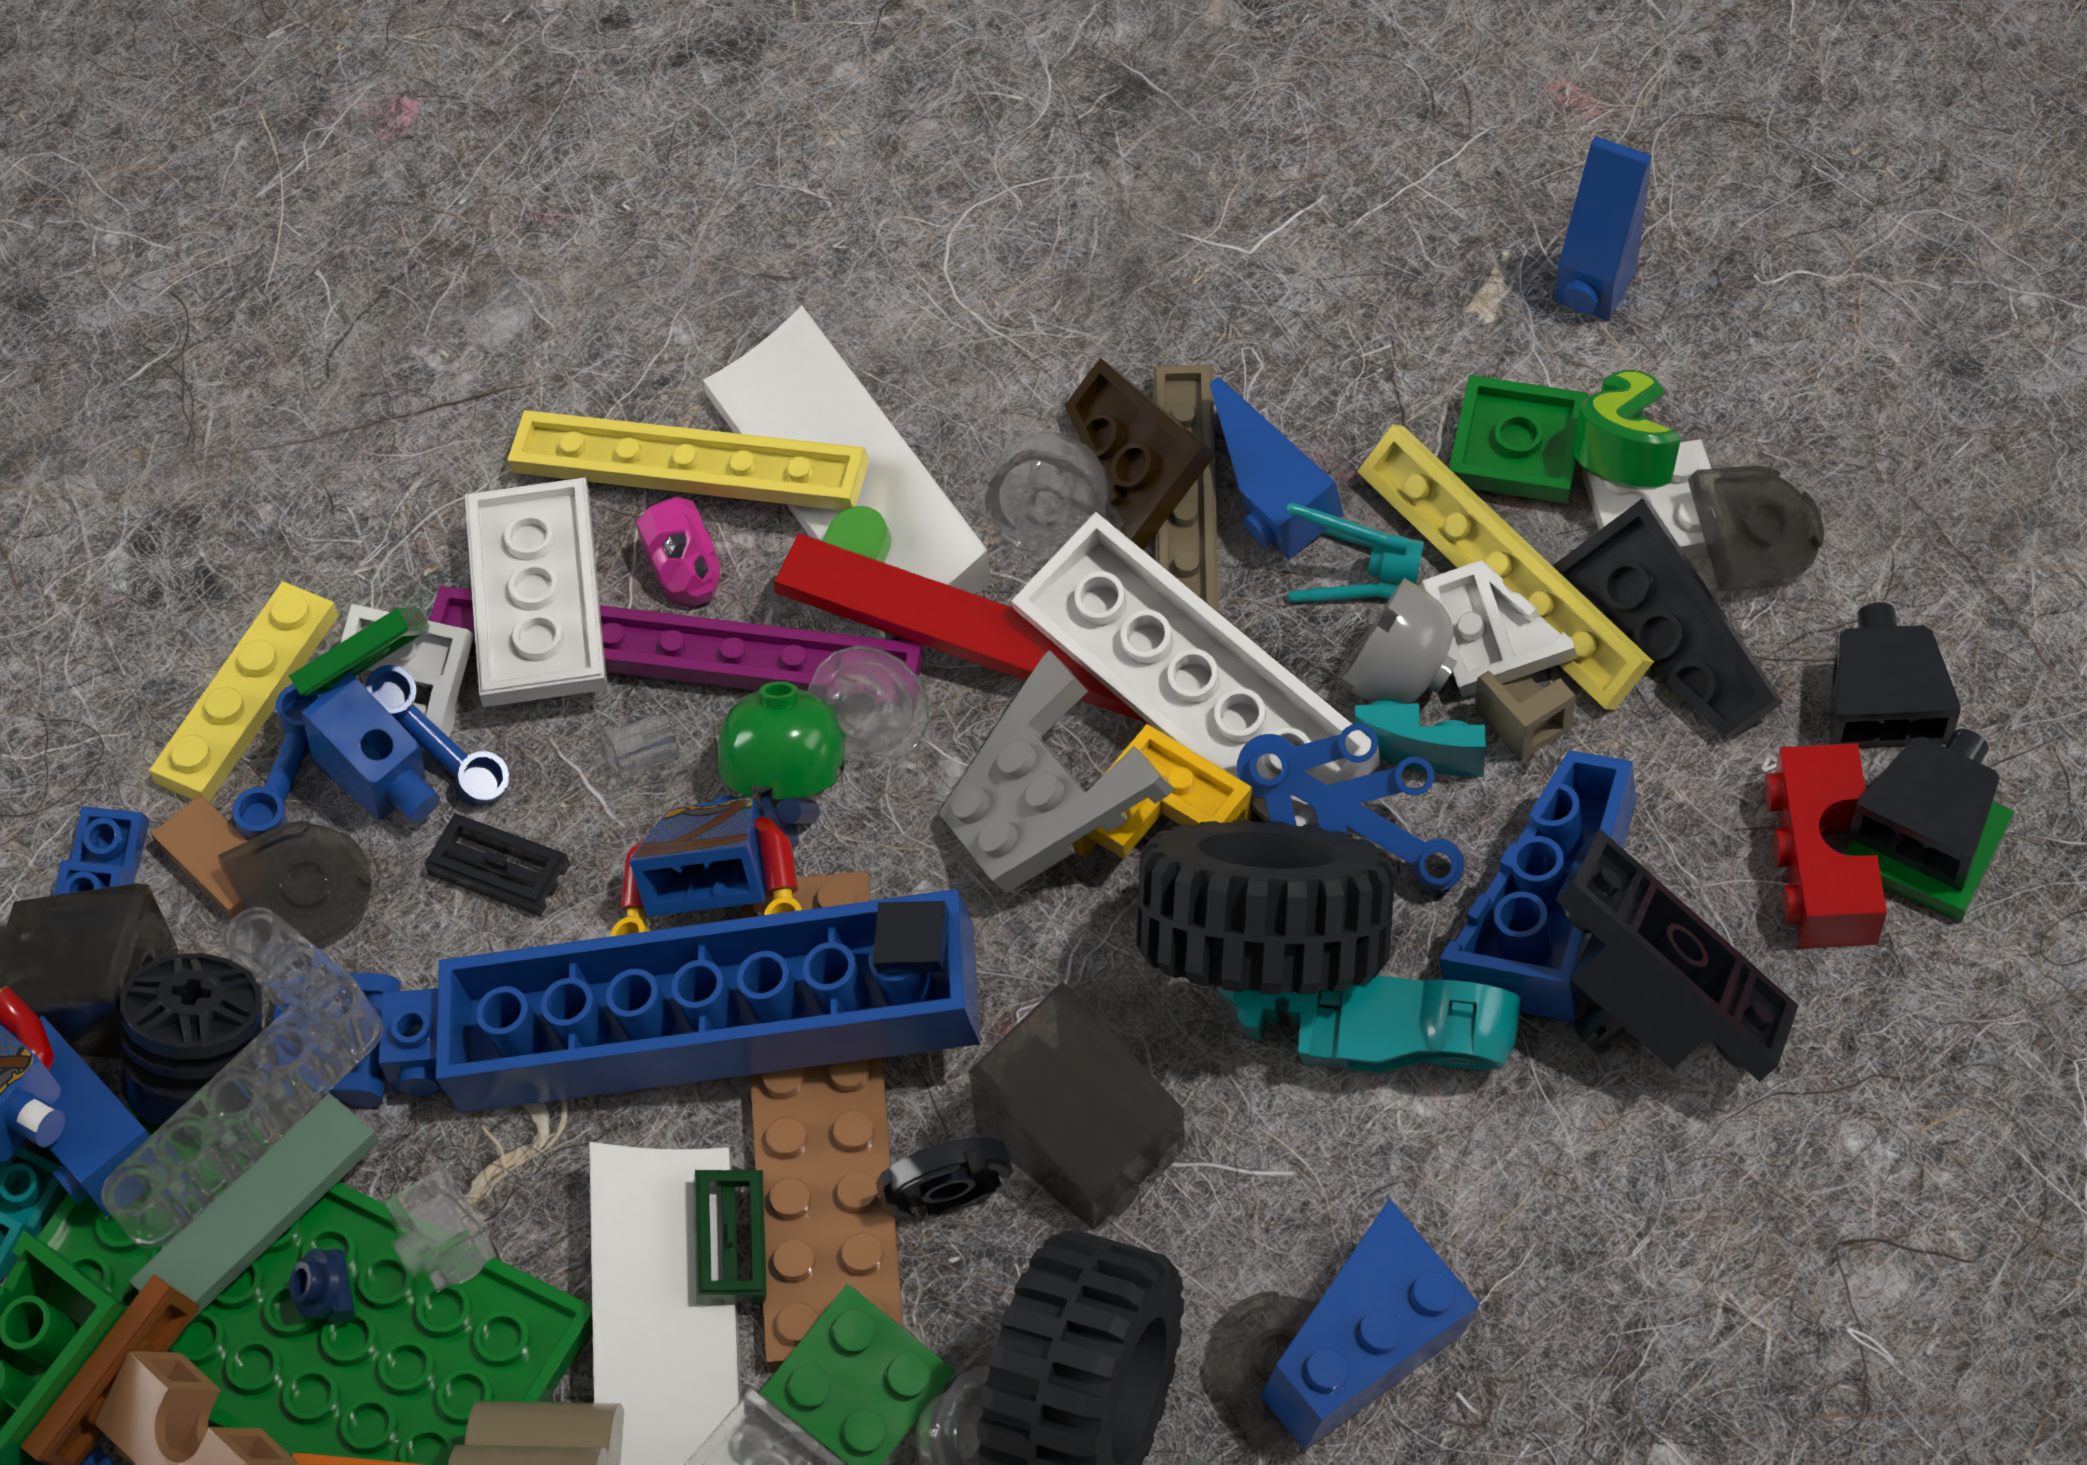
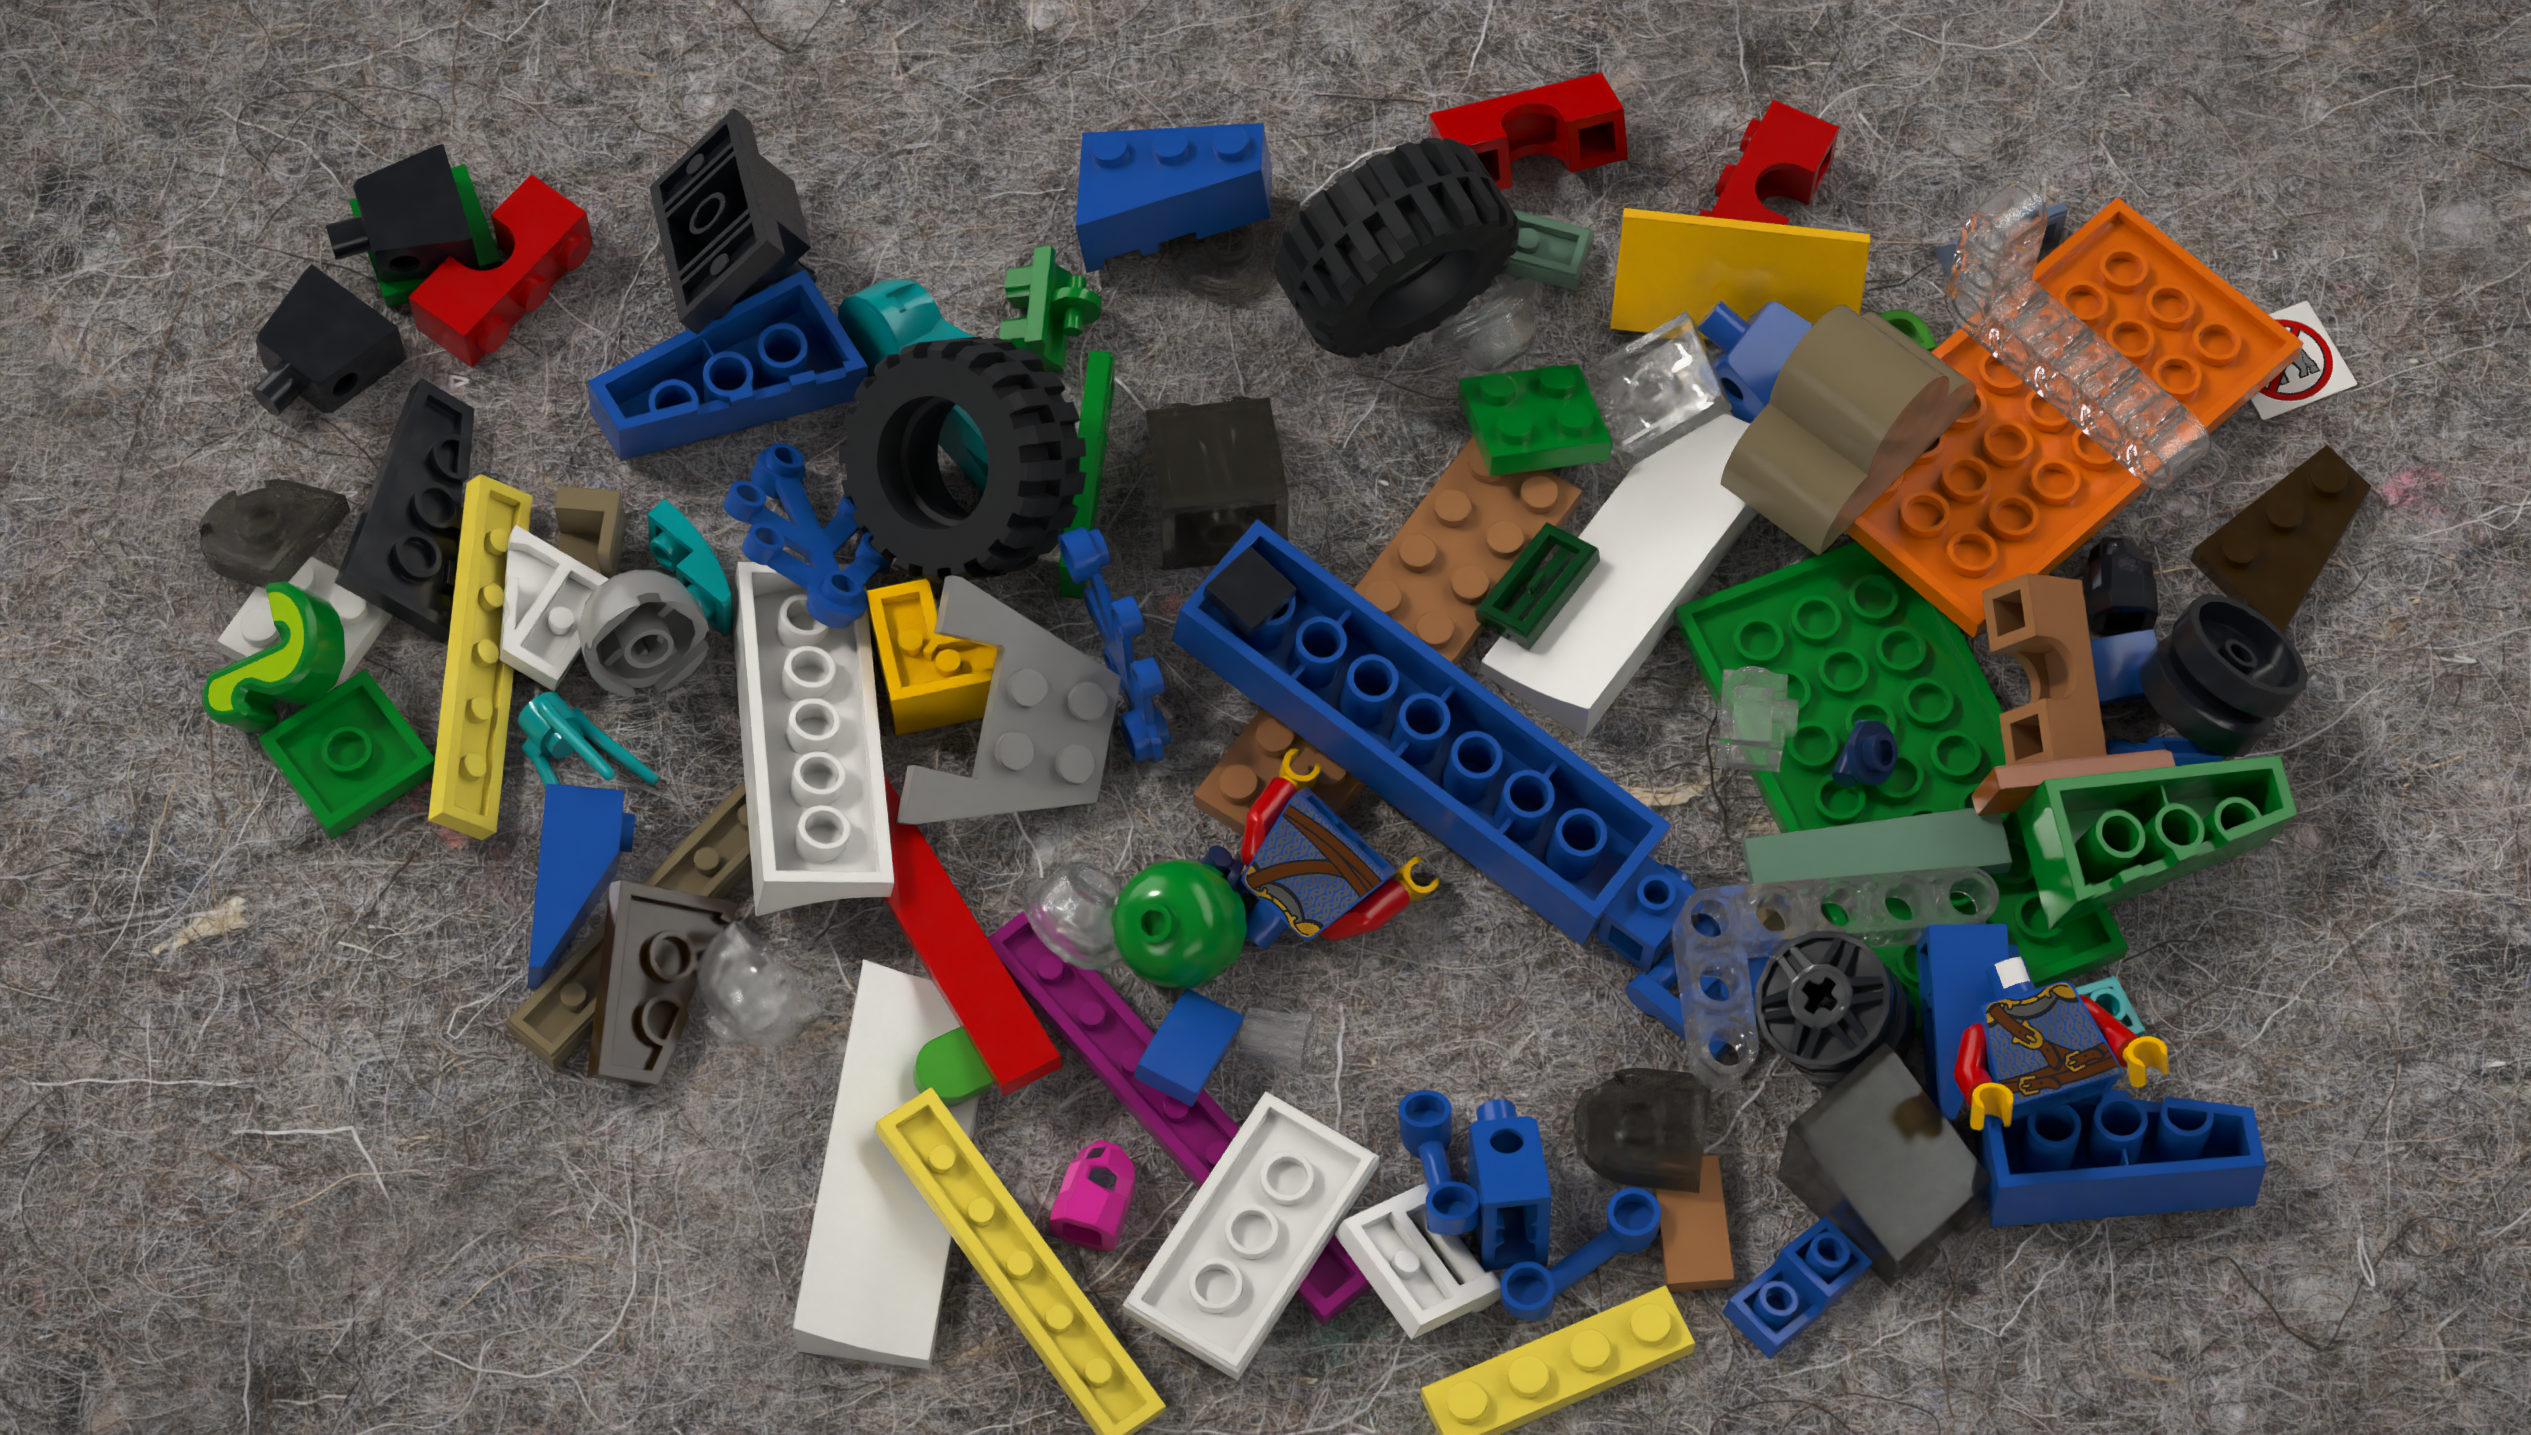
camera: 145 degrees left, 5 degrees up
green tile [289,608,430,696] -> none
black tile [424,813,570,917] -> none
black tile [876,1137,1013,1218] -> none
blue slope [1555,136,1652,321] -> none
none -> green hips [999,245,1102,372]
none -> blue plant [1058,526,1171,763]
none -> green tile [1059,350,1115,599]
none -> blue slope [1133,988,1246,1107]

